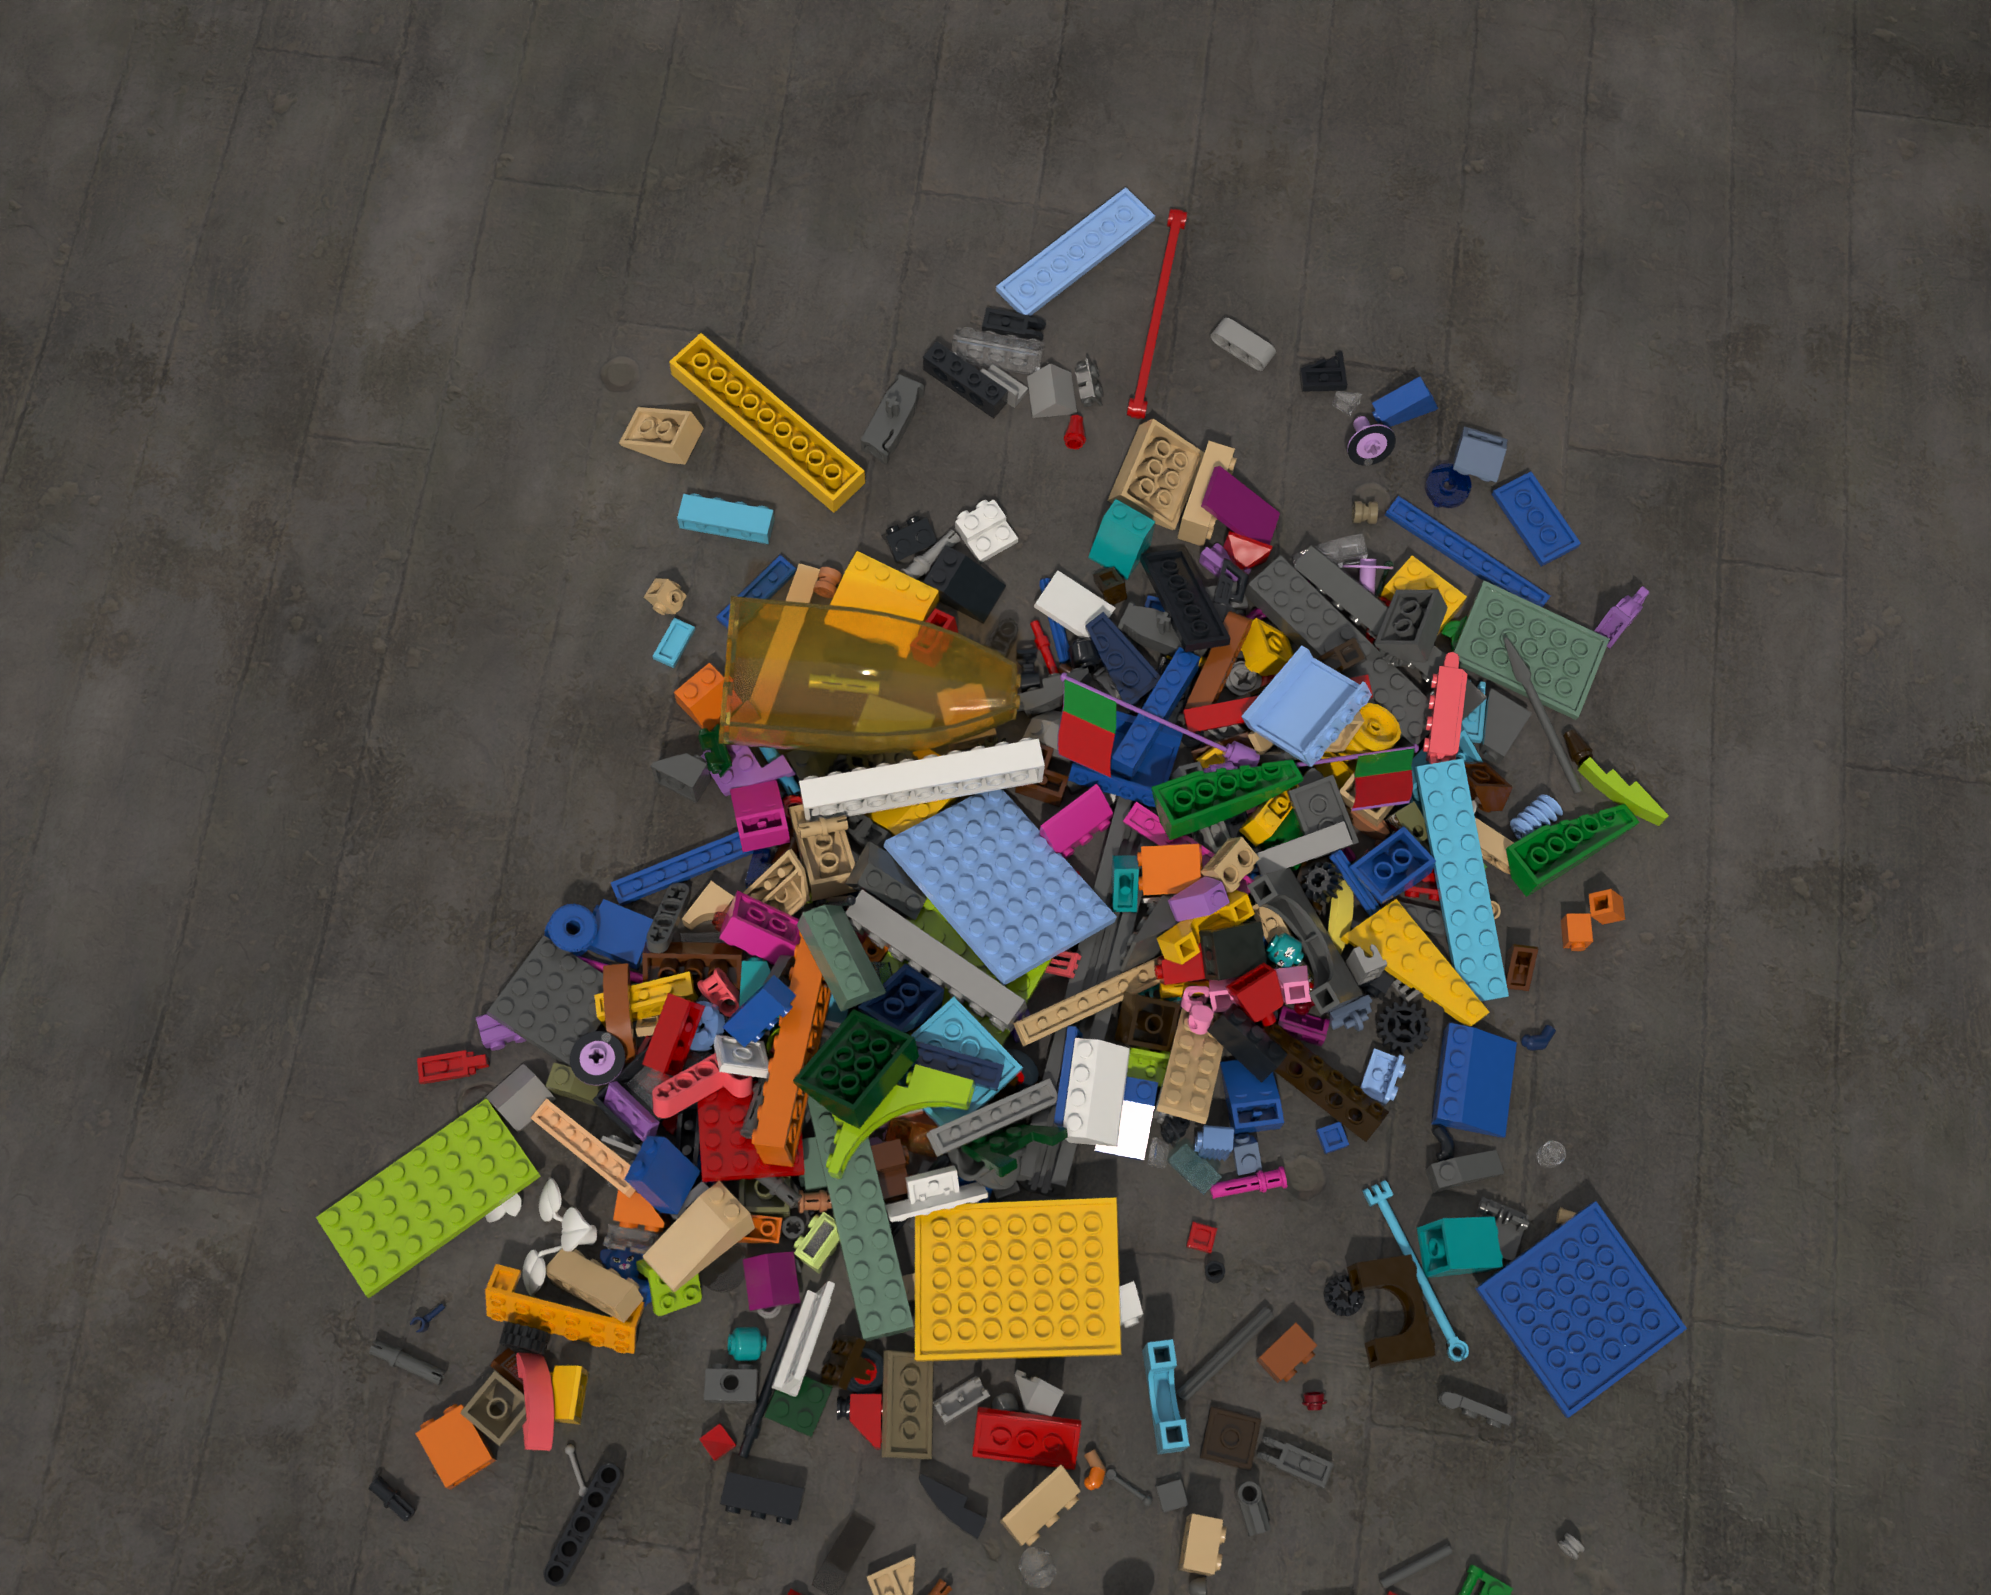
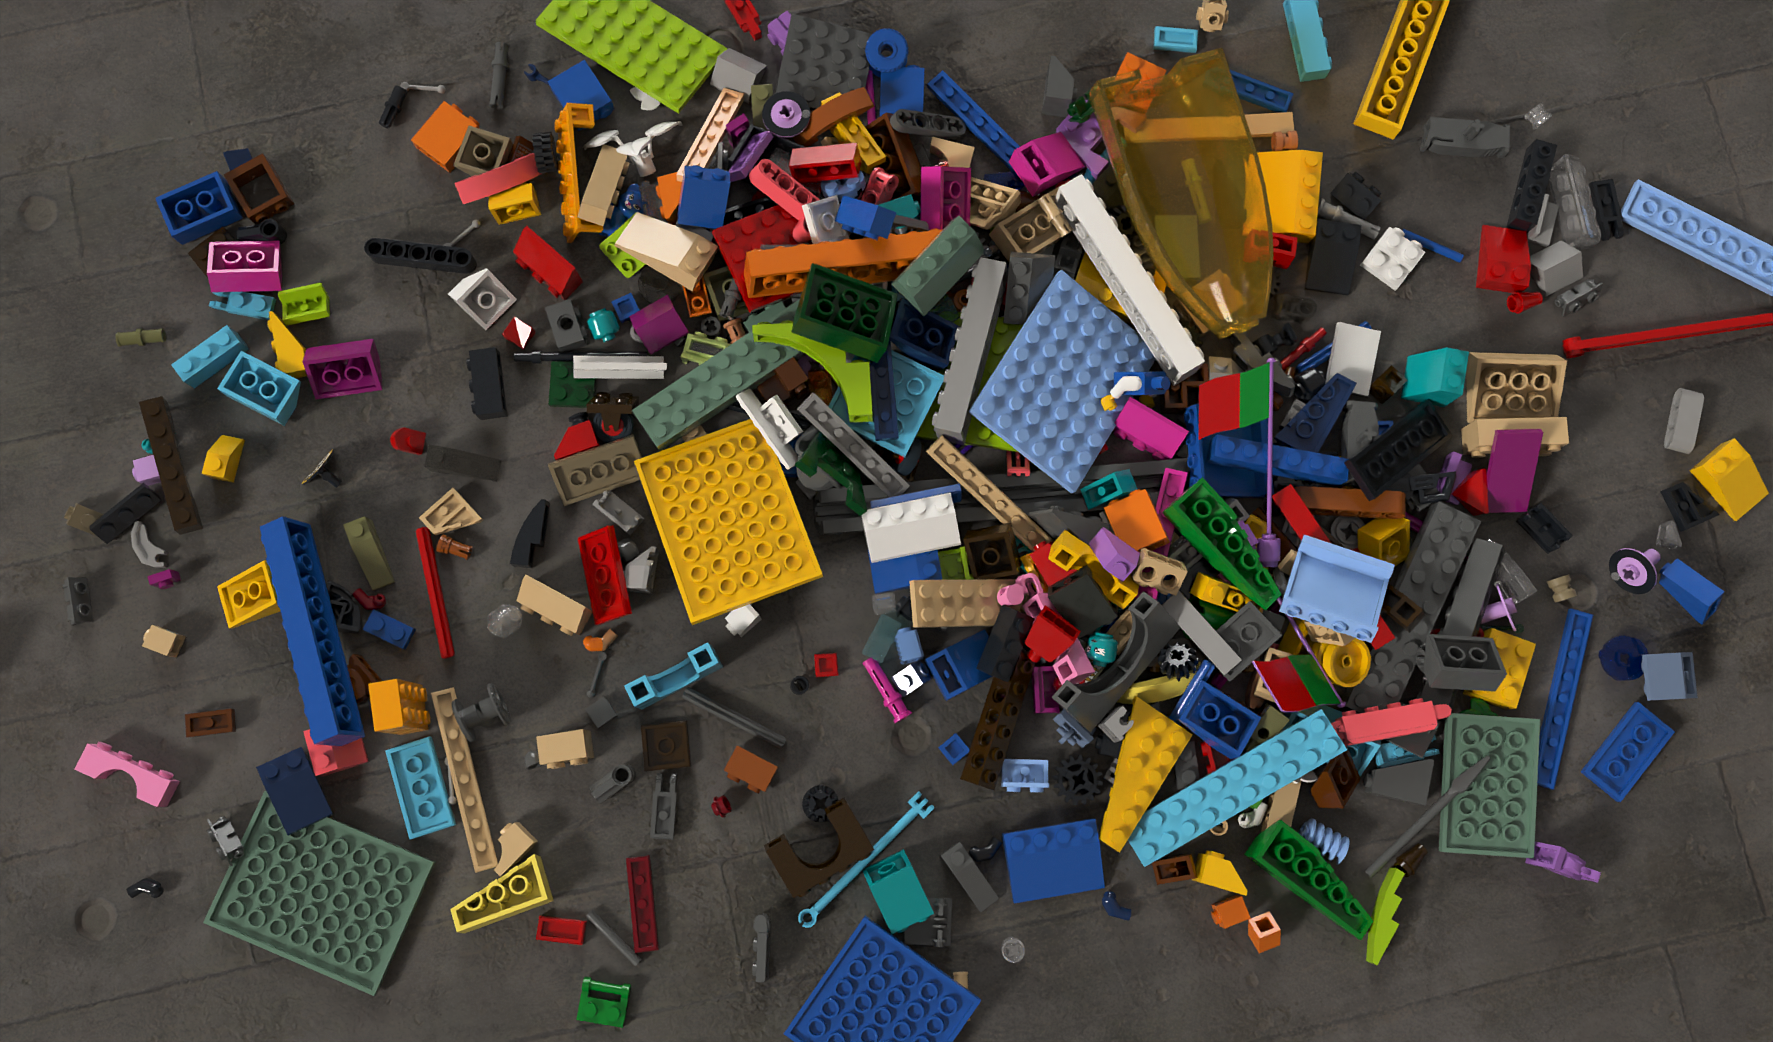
camera: 70 degrees right, 10 degrees up
none -> light grey hinge [400,82,446,94]
none -> white slope [448,268,517,330]
none -> red slope [513,225,583,300]
none -> blue brick [547,60,615,131]
none -> blue plate [611,293,640,323]
none -> dark red tile [626,855,659,953]
none -> magenta plate [725,113,749,149]
none -> torso [1101,371,1170,411]
none -> yellow slope [1192,850,1248,896]
none -> white arm [1238,802,1268,828]
none -> blue bar [1402,229,1464,263]
none -> red slope [1476,225,1531,293]
none -> black hinge [1516,503,1573,554]
none -> clear wheel [1524,103,1553,130]
none -> yellow slope [1689,438,1769,521]

